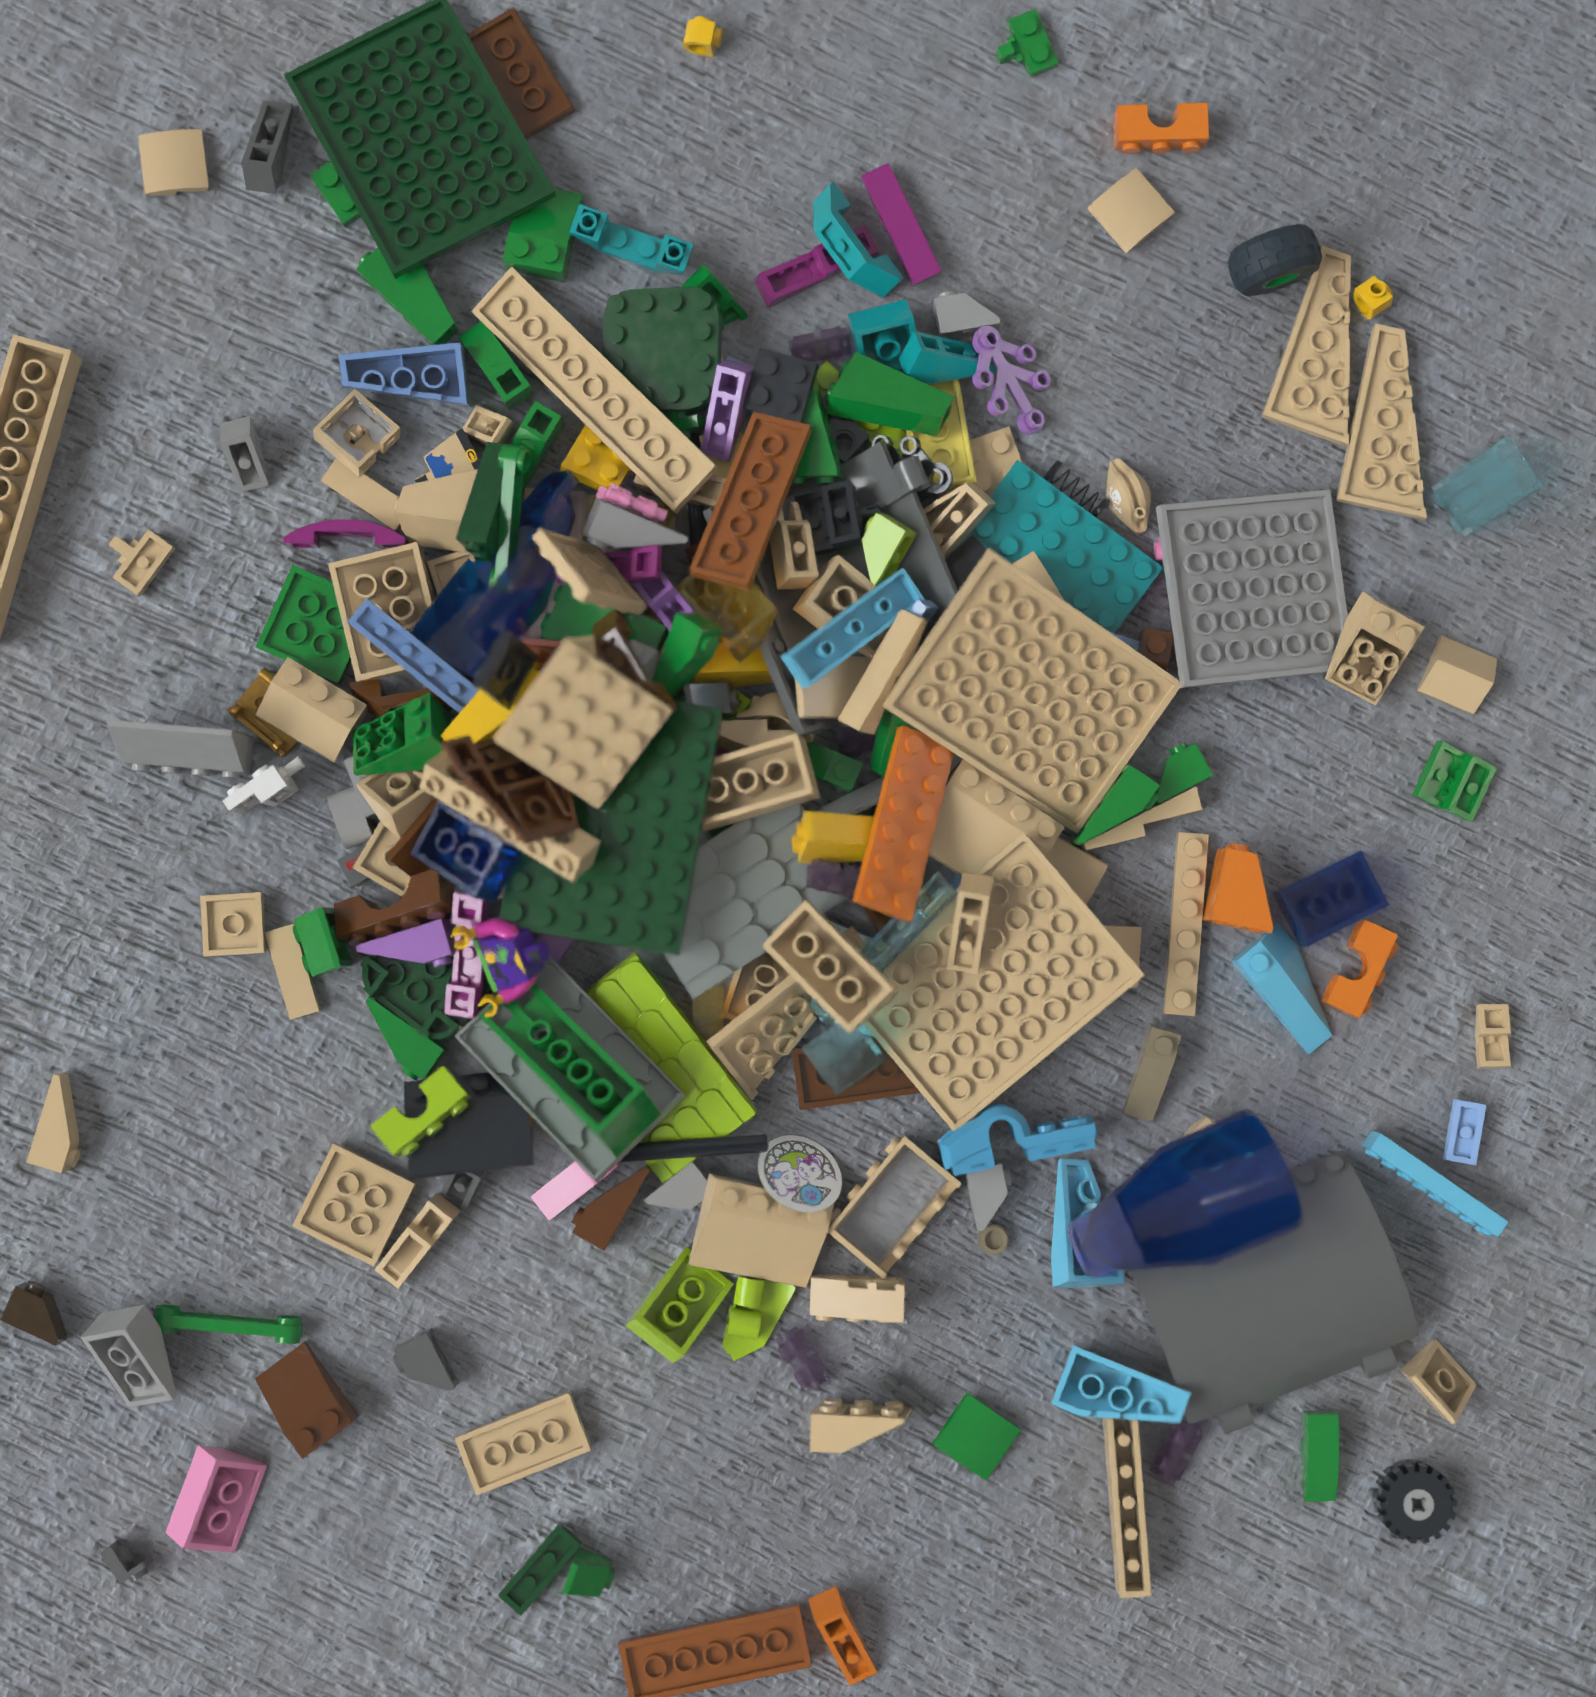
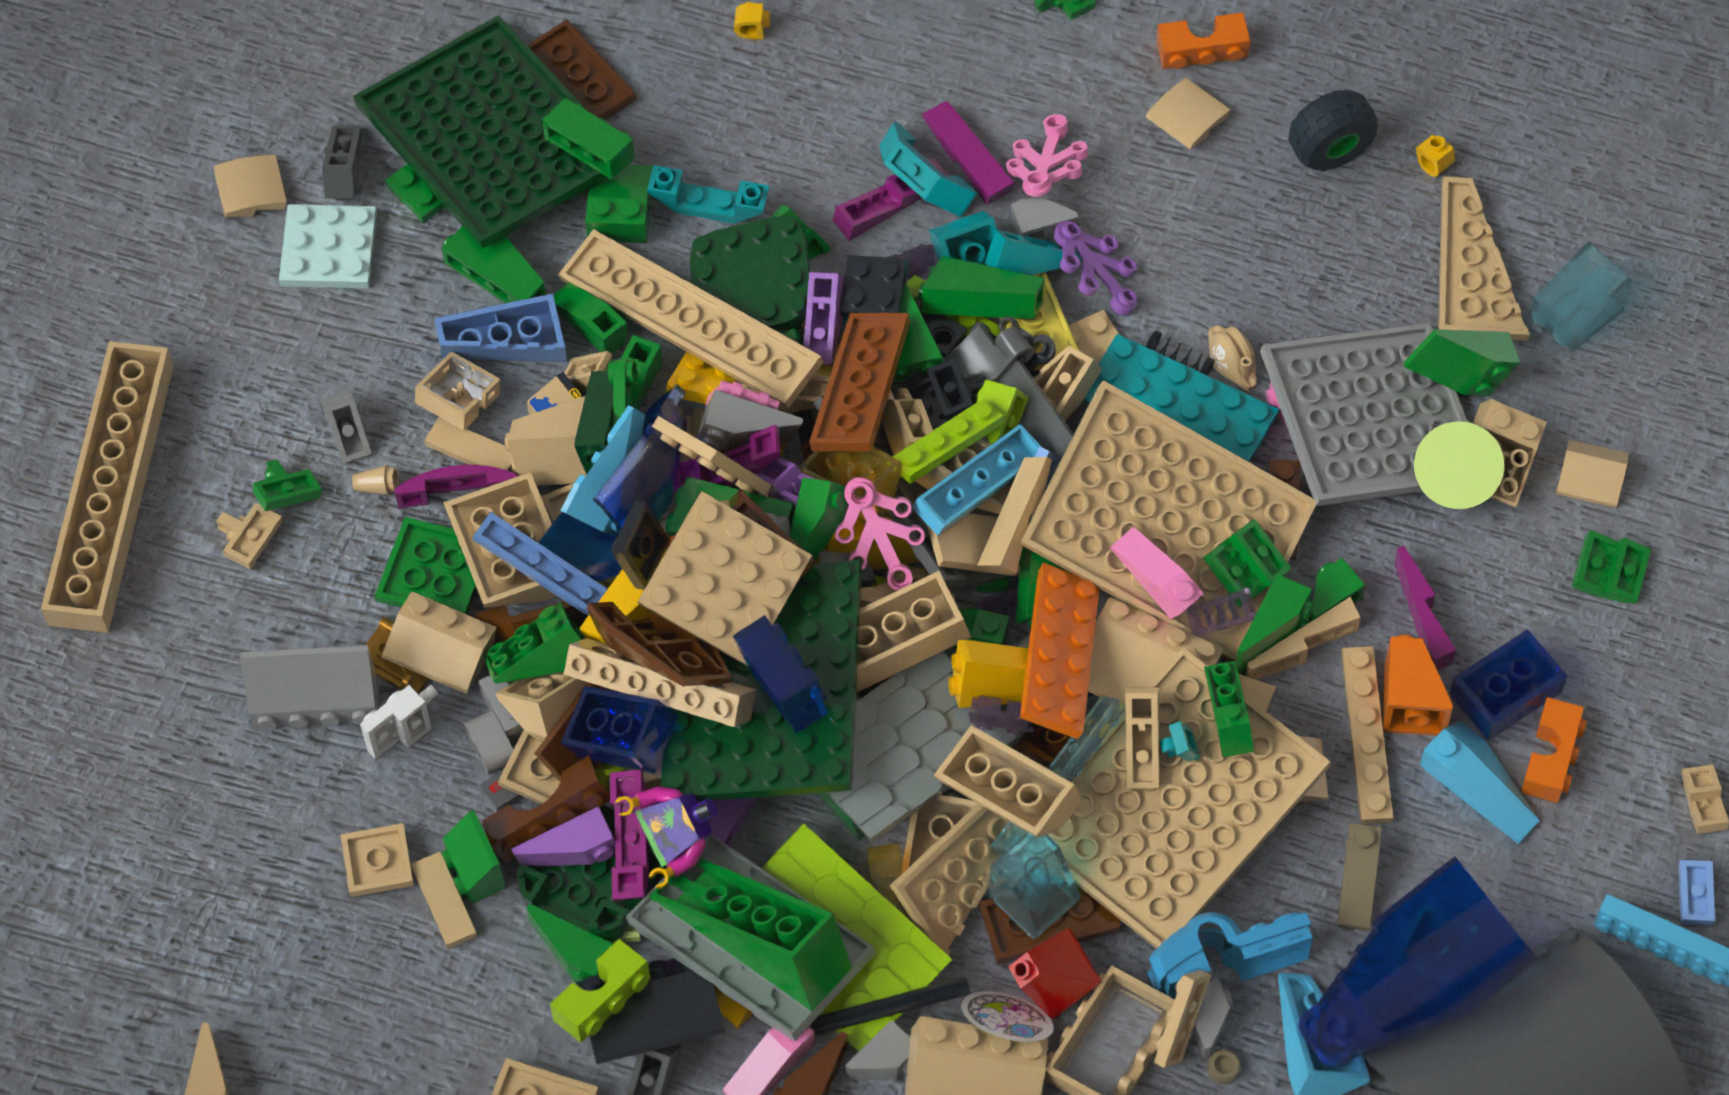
camera: 10 degrees left, 25 degrees down
tan wing [1261,246,1351,447] -> none
none -> green hinge [252,459,322,511]
none -> light aqua plate [279,204,377,288]
none -> tan cone [352,465,399,495]
none -> green brick [542,98,635,180]
none -> medium azure wedge [561,405,645,538]
none -> clear blue brick [732,615,828,734]
none -> bright pink plant [835,477,925,591]
none -> lime plate [890,398,1004,484]
none -> bright pink plant [1006,114,1089,197]
none -> red slope [1008,928,1102,1019]
none -> bright pink slope [1110,527,1204,619]
none -> tan plate [1154,970,1211,1068]
none -> teal tile [1159,721,1200,762]
none -> slope [1186,588,1257,637]
none -> green slope [1203,519,1291,608]
none -> green slope [1204,661,1254,758]
none -> magenta slope [1394,545,1456,671]
none -> green slope [1403,329,1520,397]
none -> yellowish green sticker [1414,421,1504,509]

